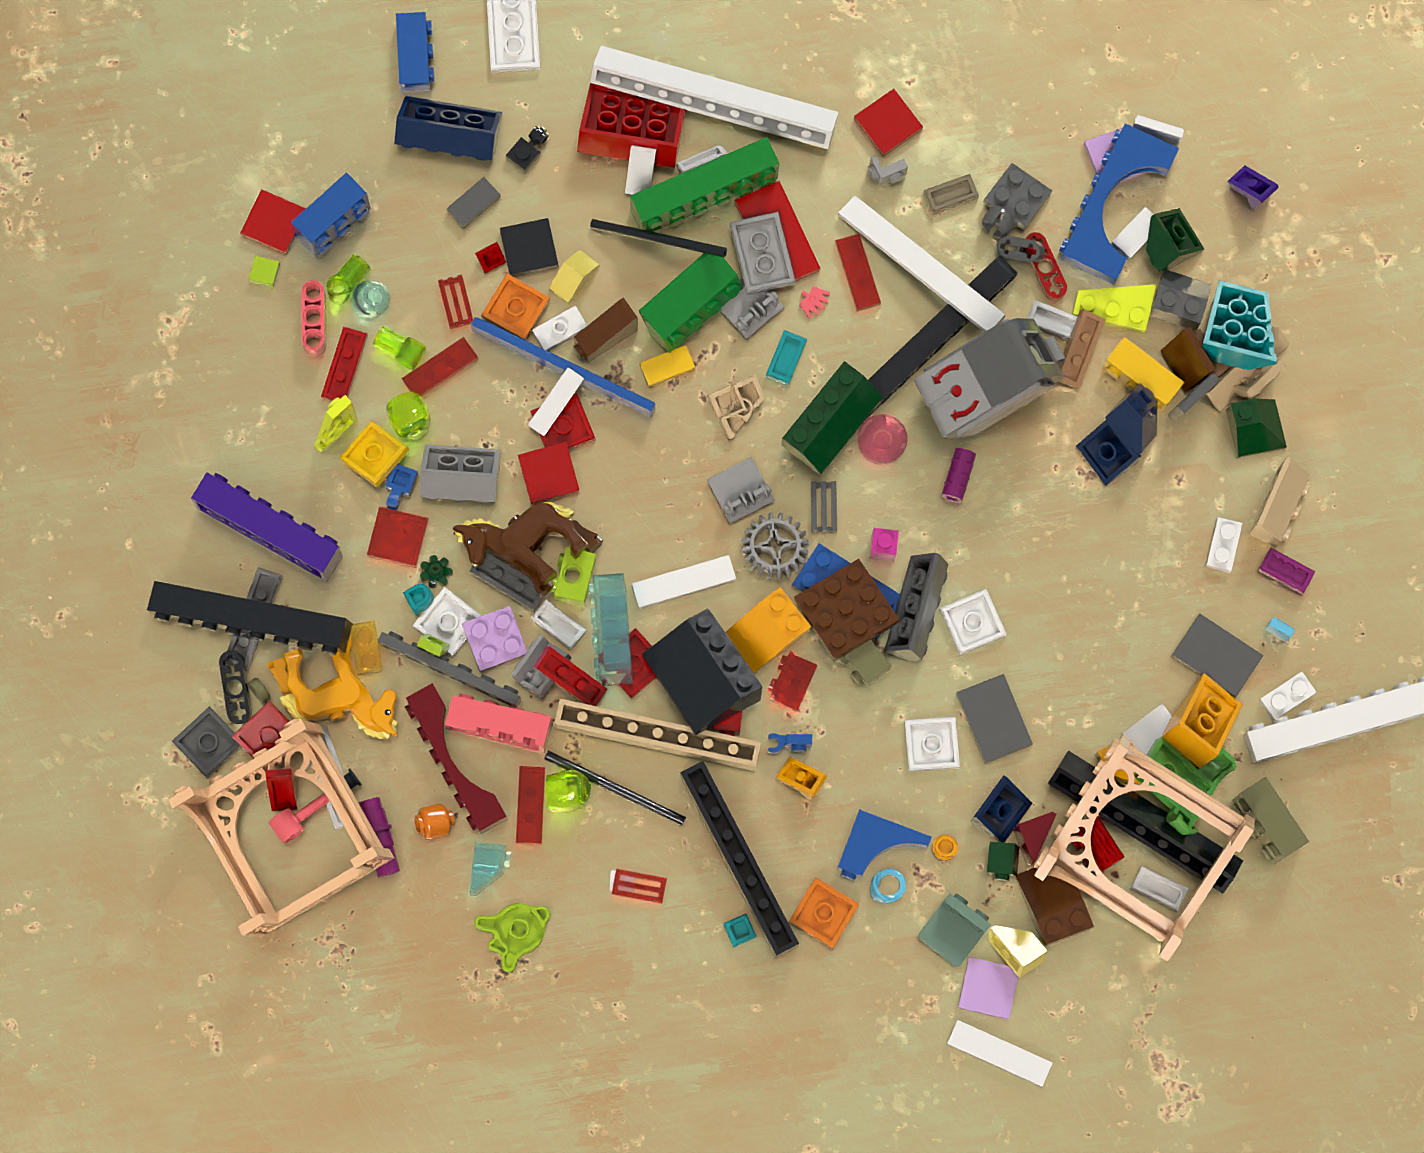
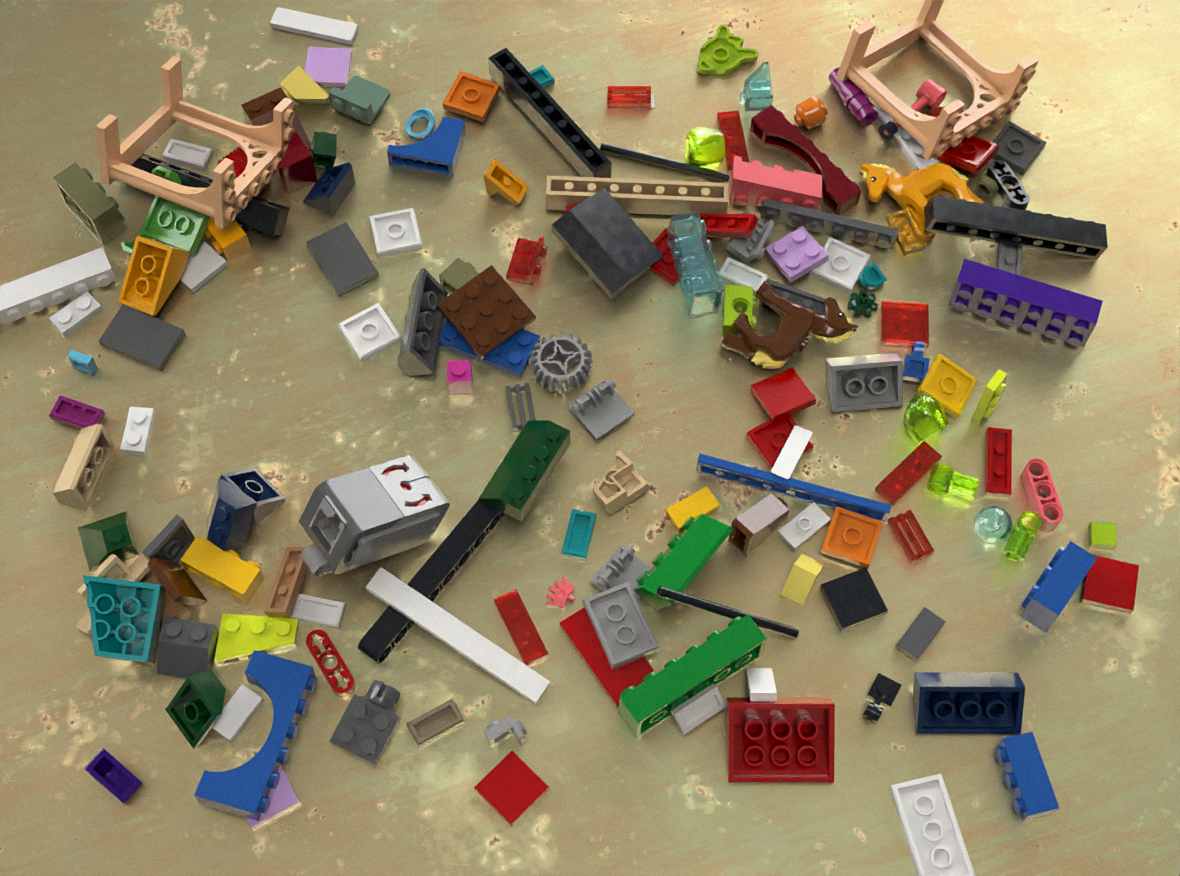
camera: 175 degrees right, 15 degrees down
lime tile [417,634,450,657] -> none
red slope [475,242,506,273] -> none
white brick [590,46,838,149] -> none
white tile [632,555,736,609] -> none
light orange slope [725,587,811,674] -> none
blue plate [768,733,812,754] -> none
clear pink tile [858,414,907,464] -> none
light orange plate [932,834,958,860] -> none
magenta axle [941,448,976,503] -> none
dark grey beam [997,236,1045,263] -> none
white tile [1133,115,1184,145] -> none

